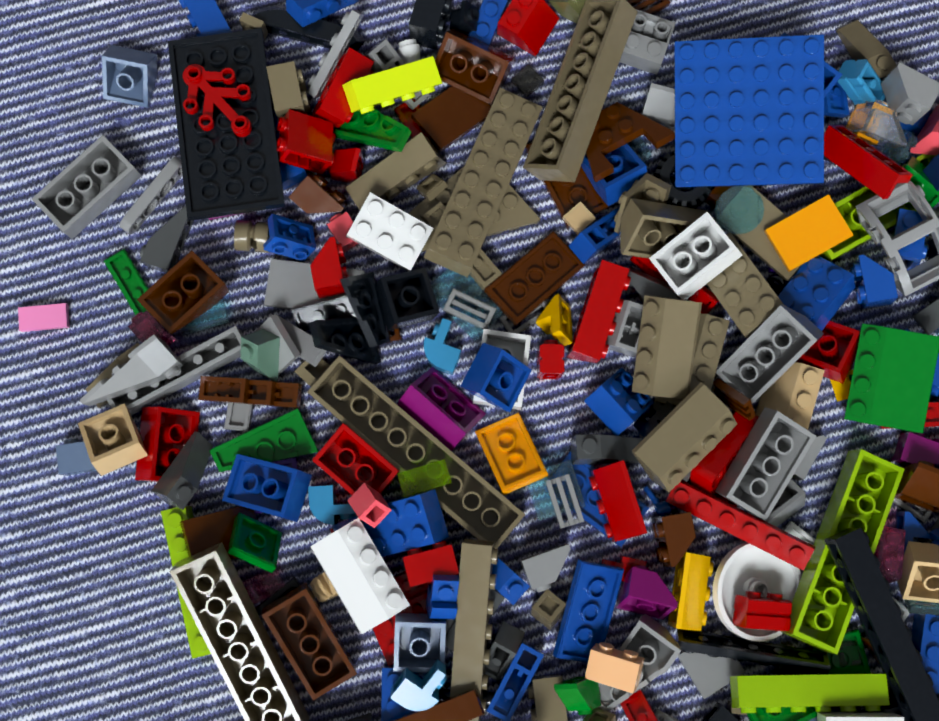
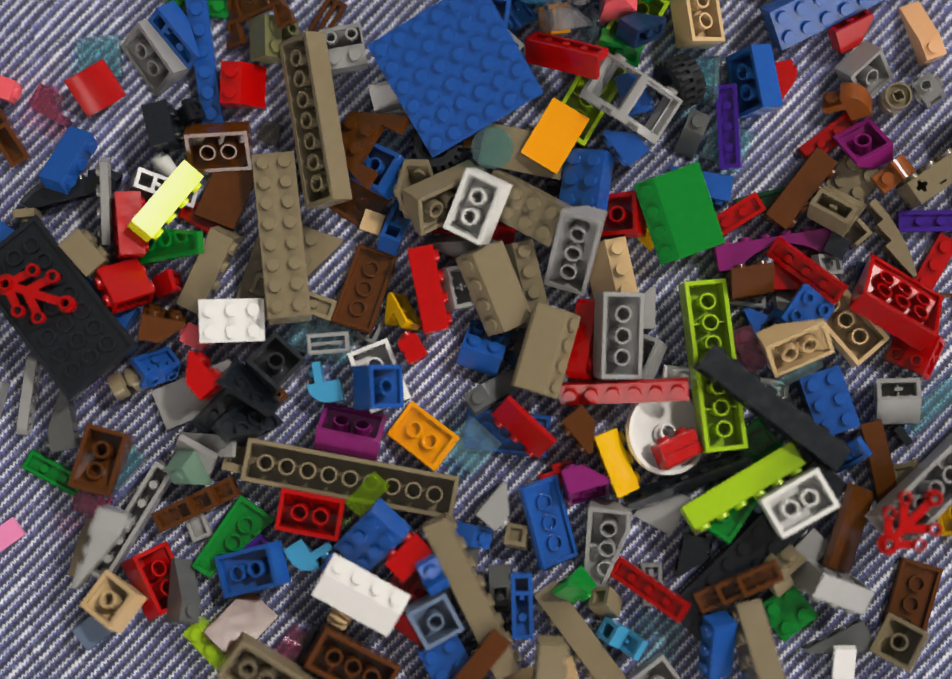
camera: 25 degrees left, 5 degrees up
green tile [228,512,282,573] -> none
coral brick [347,483,391,528] -> none
brick [390,659,447,711] -> none
dark tan tile [416,174,448,201] -> none
light grey tile [545,474,584,529] -> none
light nougat brick [585,642,644,693] -> none
blue hand [643,486,671,516] -> none
reddish brown tile [712,379,756,421] -> none

